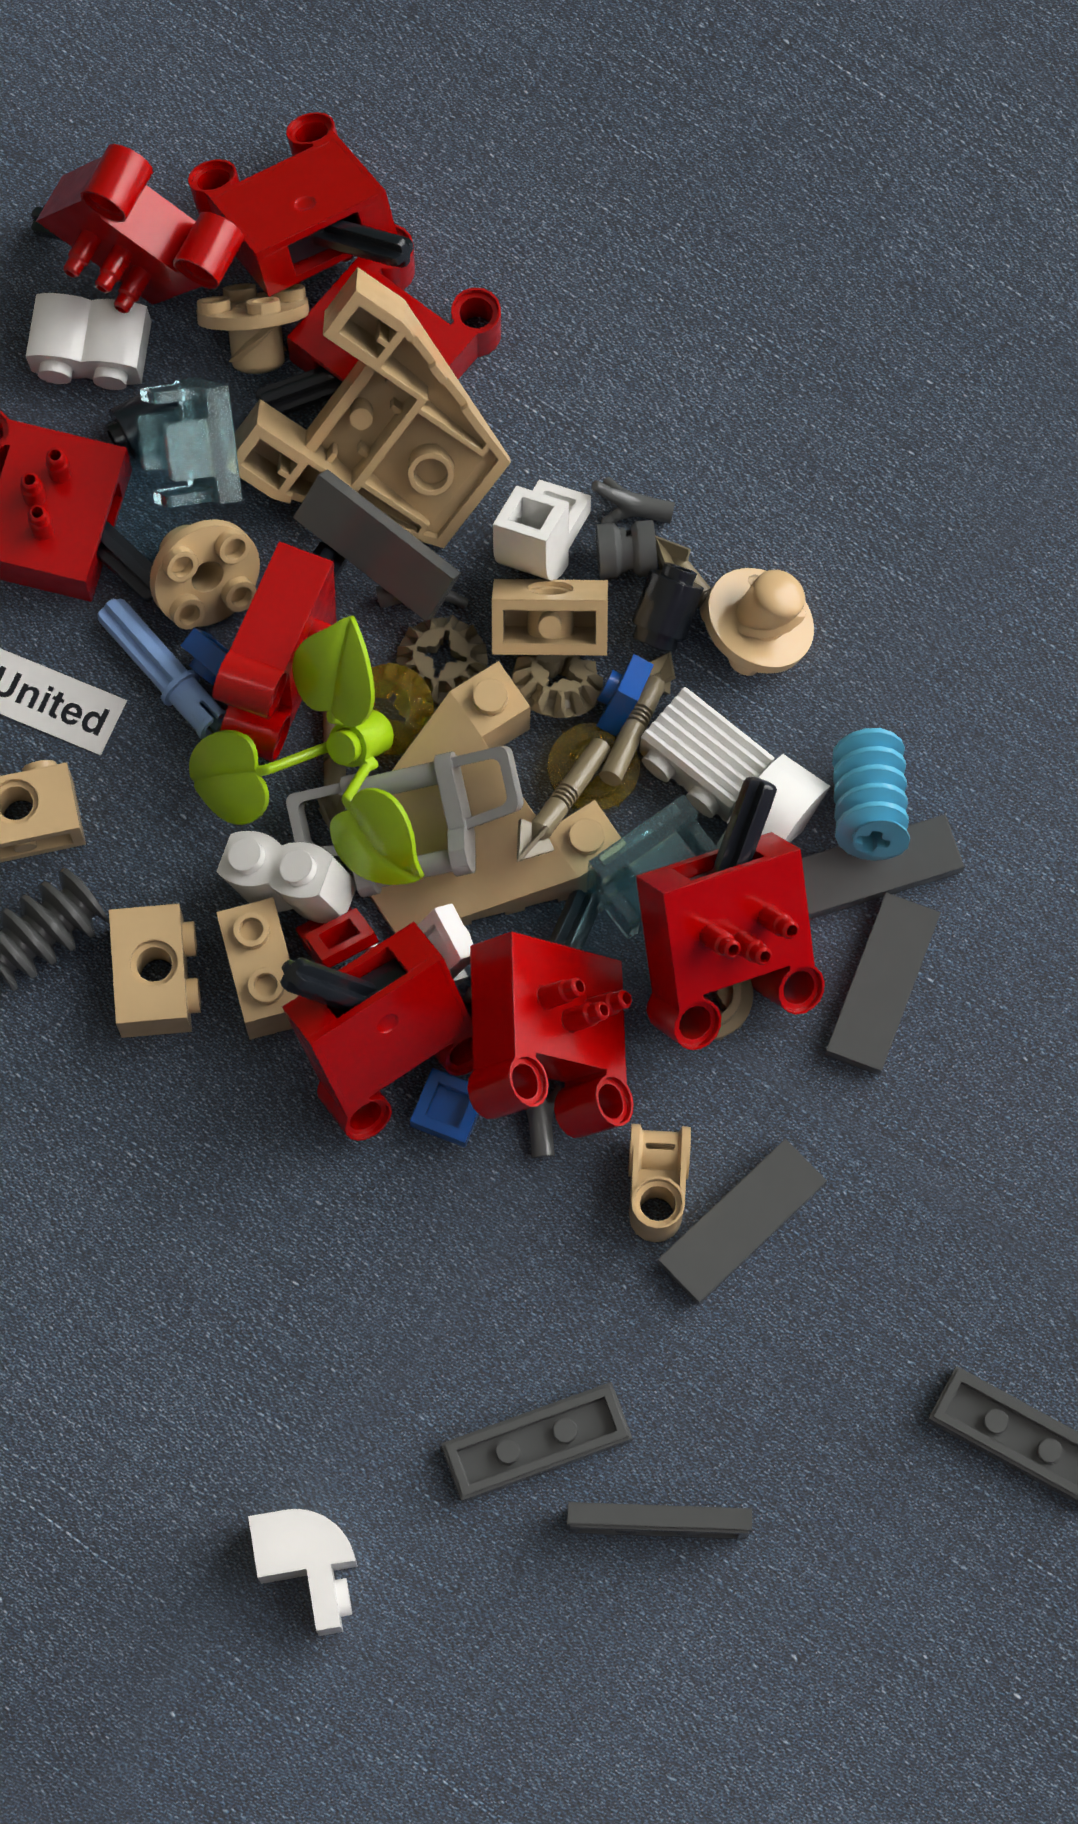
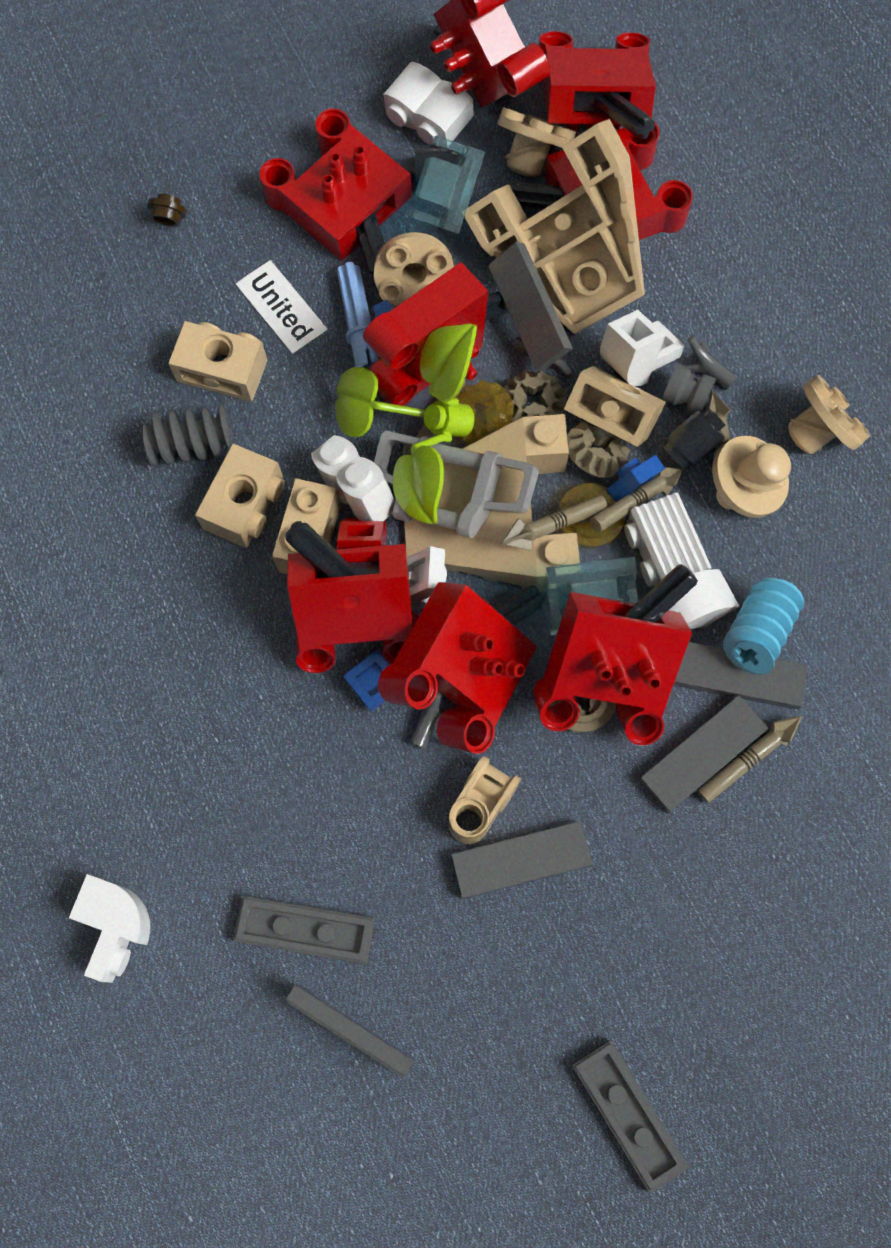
camera: 35 degrees right, 0 degrees up
none -> dark tan piece [697,716,802,804]
none -> tan plate [788,375,870,454]

